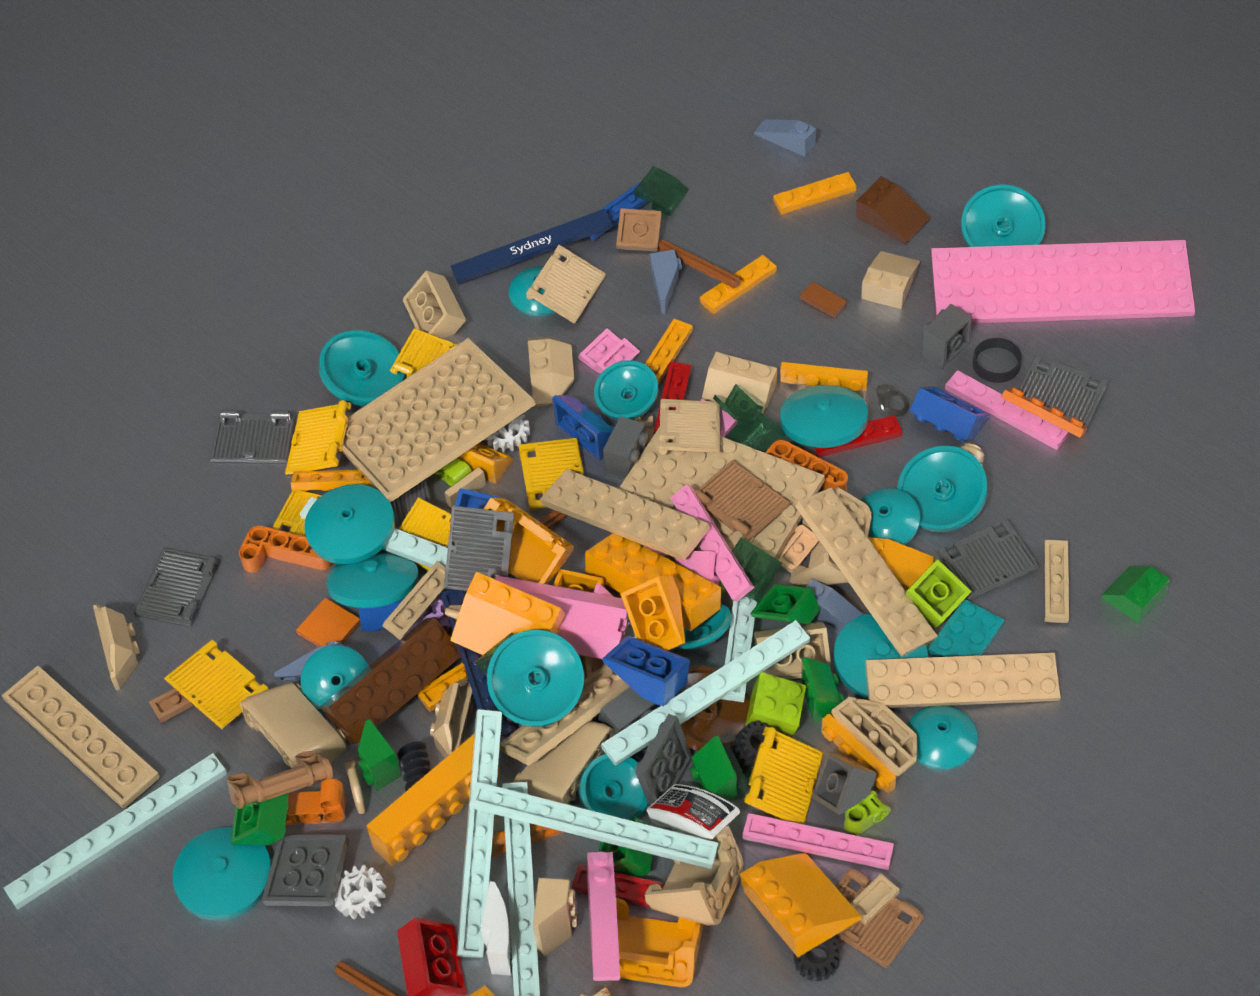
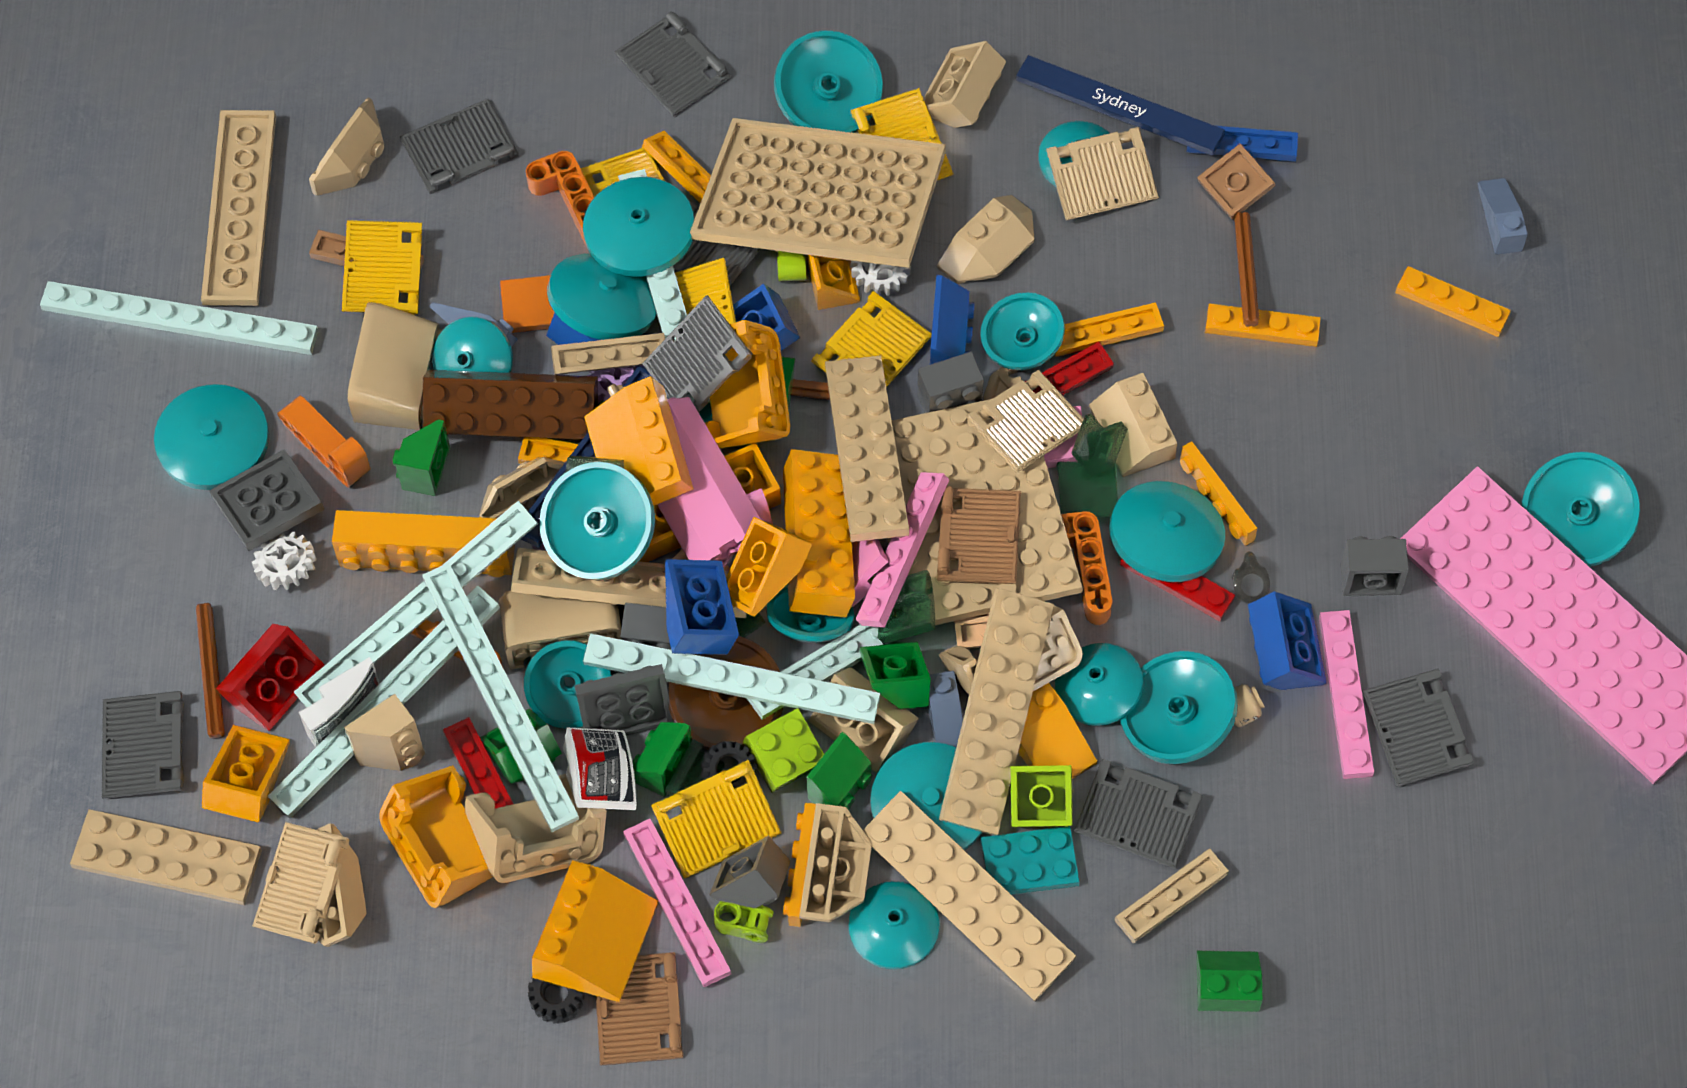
camera: 45 degrees right, 10 degrees up
medium nougat piece [227,751,333,809] -> none
green slope [231,793,289,845] -> none
yellow window [285,400,351,475] -> none
tan piece [345,759,366,814] -> none
black piece [397,741,432,791] -> none
tan tile [445,468,486,509] -> none
bright pink slope [578,328,640,374] -> none
bright pink slope [587,852,620,981] -> none
clear green slope [634,166,689,216] -> none
sand blue slope [650,250,682,314] -> none
dark orange tile [800,282,847,318] -> none
tan tile [850,873,900,926] -> none
reddish brown slope [856,176,931,245] -> none
tan slope [861,251,921,309] -> none
black tyre [973,338,1022,383] -> none
orange plate [1001,387,1088,438] -> none

